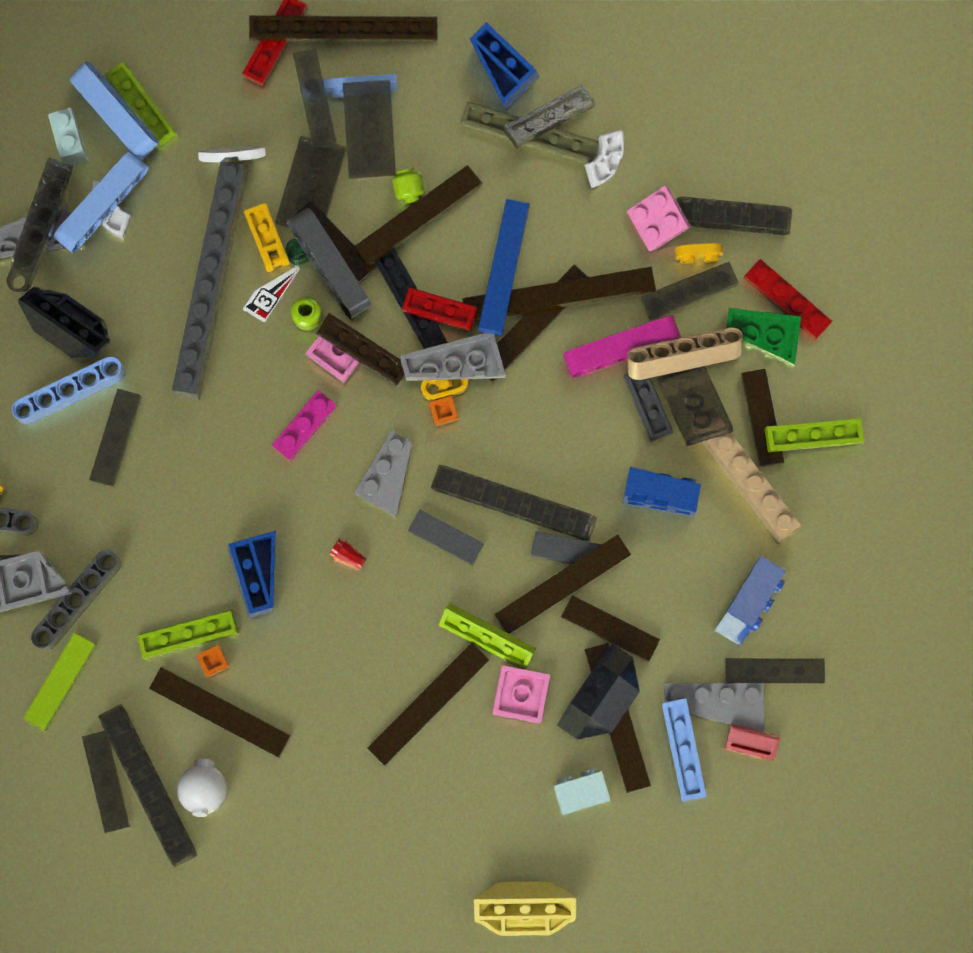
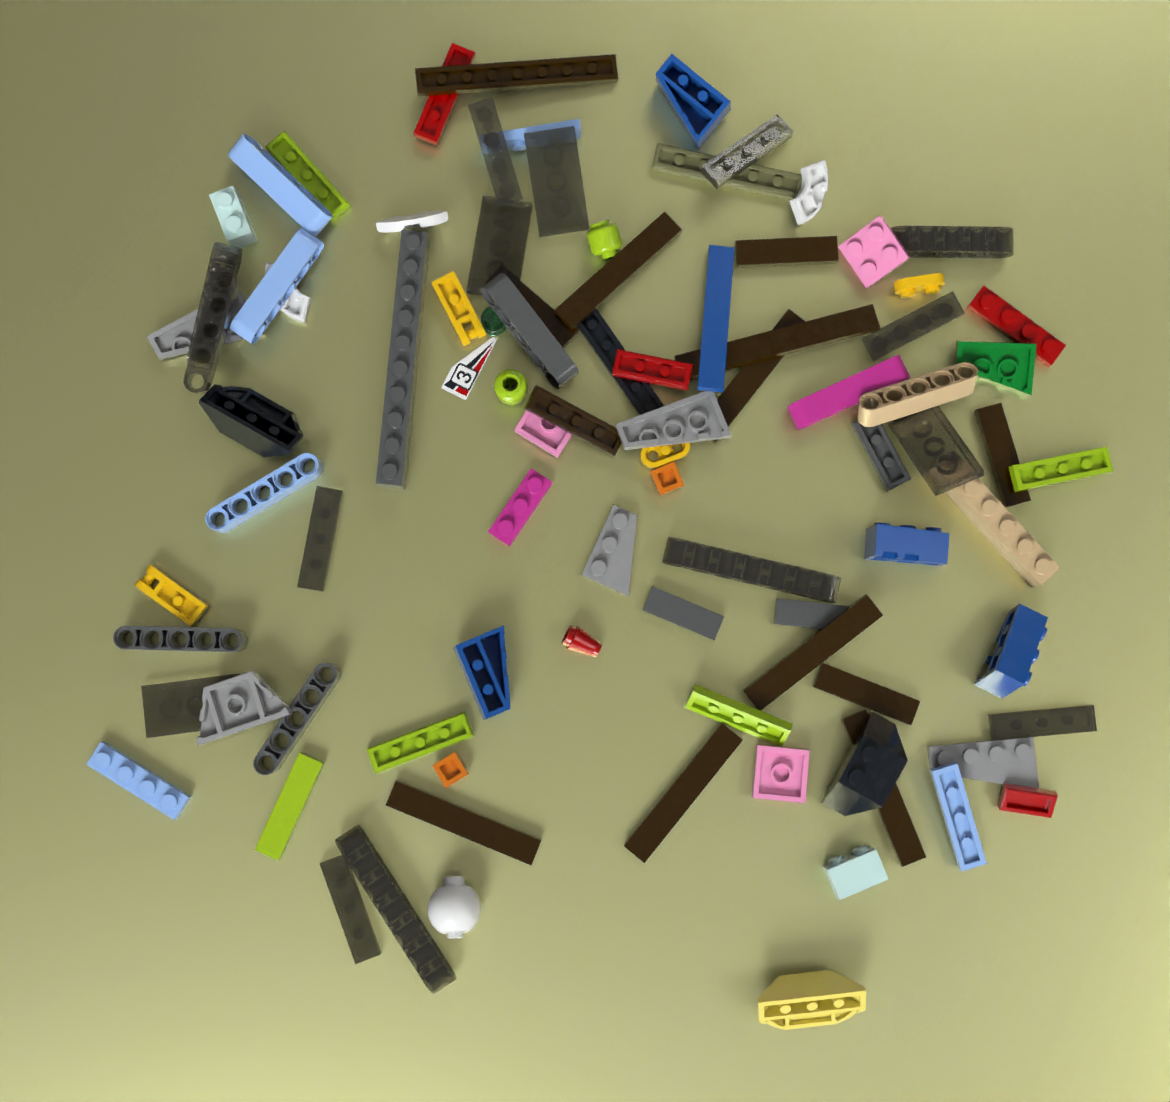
camera: 15 degrees left, 5 degrees up
none -> dark brown tile [735,236,839,268]

